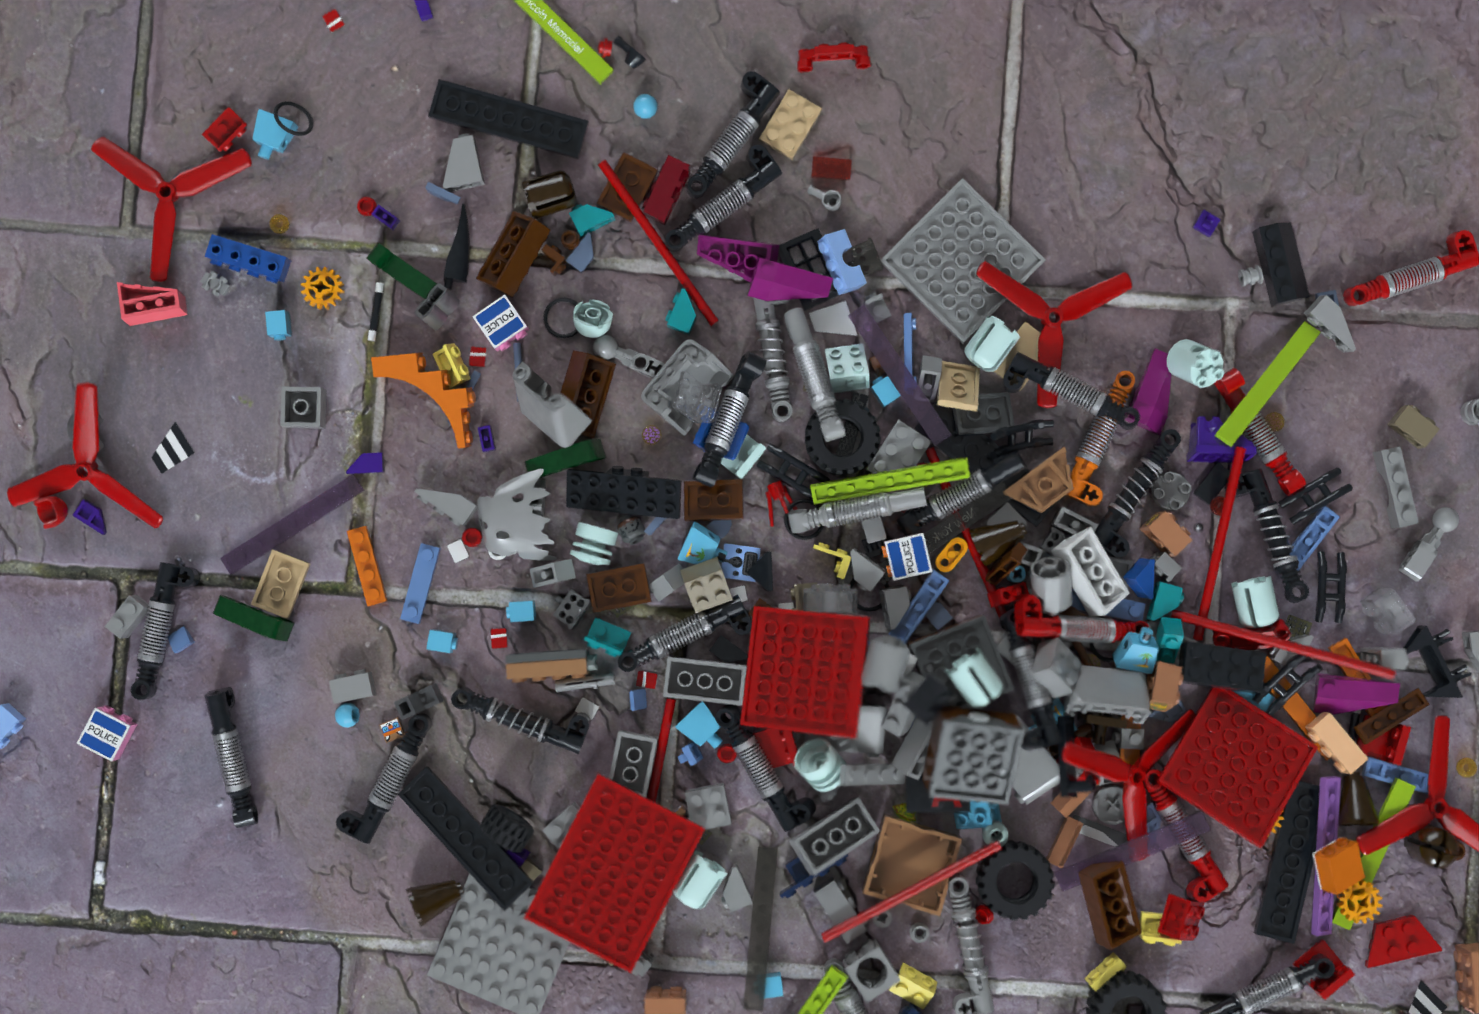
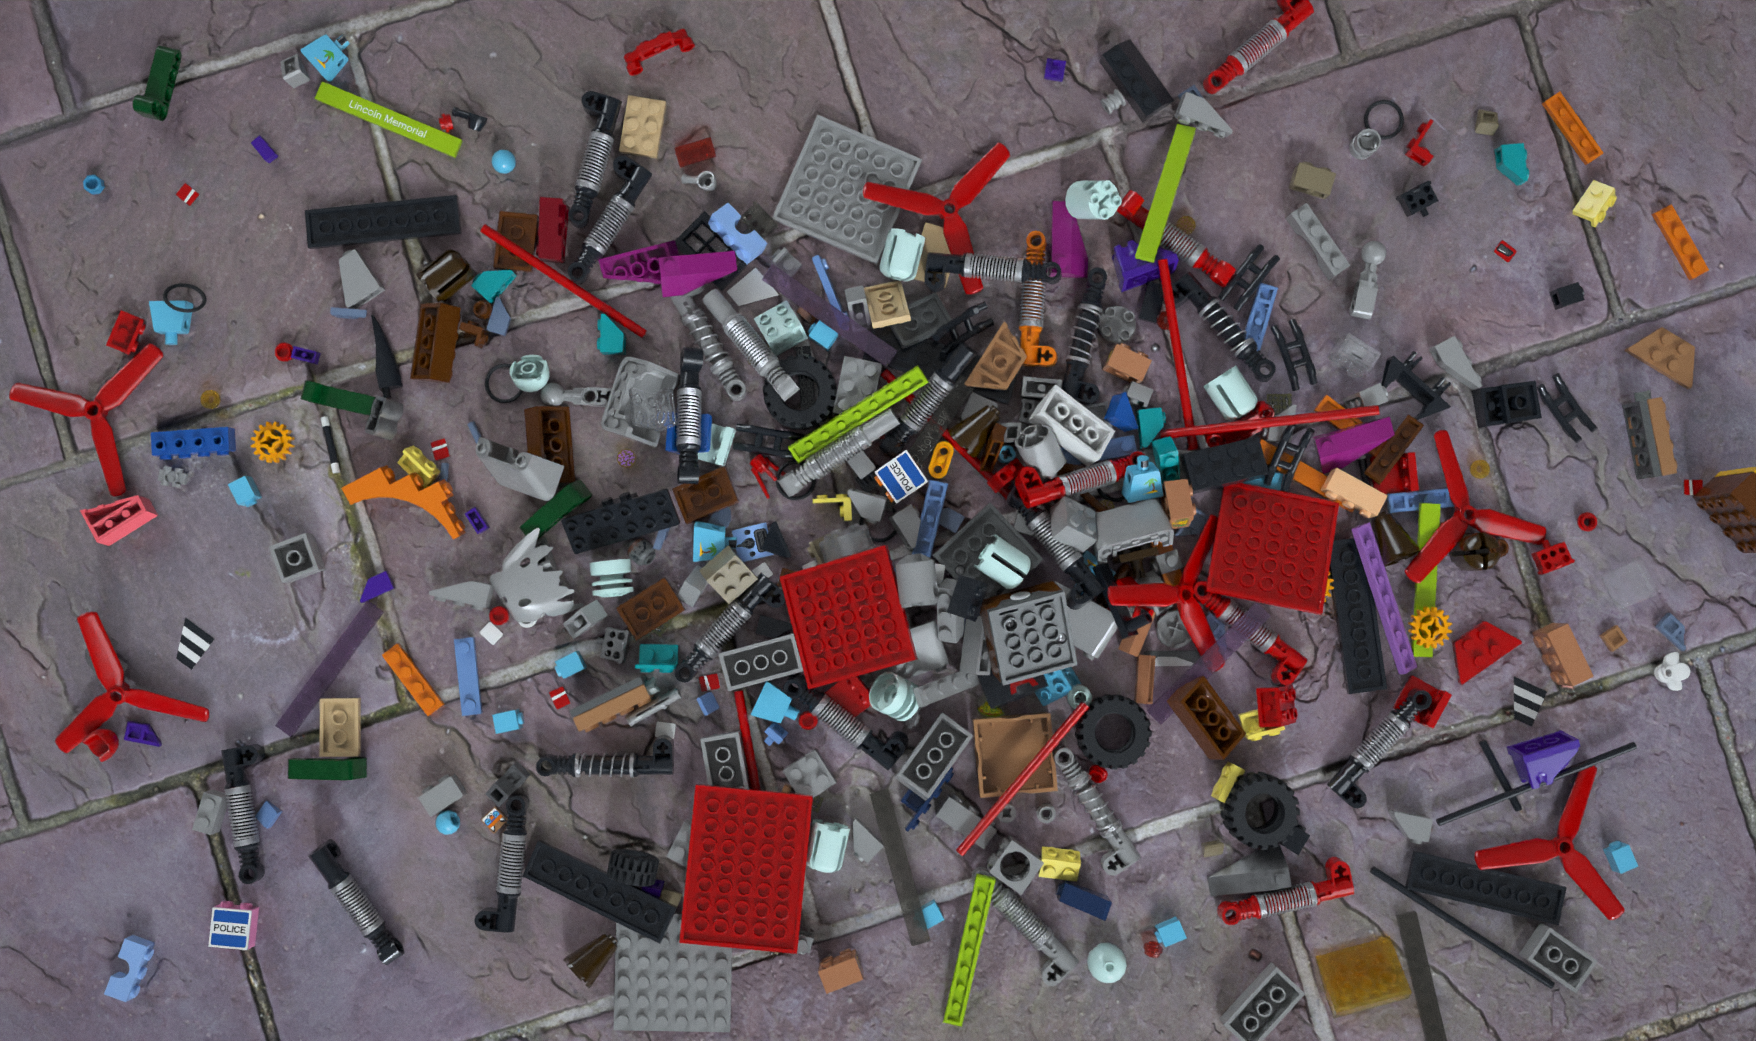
camera: 25 degrees left, 0 degrees up
piece [472,295,529,351] -> none
orange piece [1313,837,1365,895] -> none

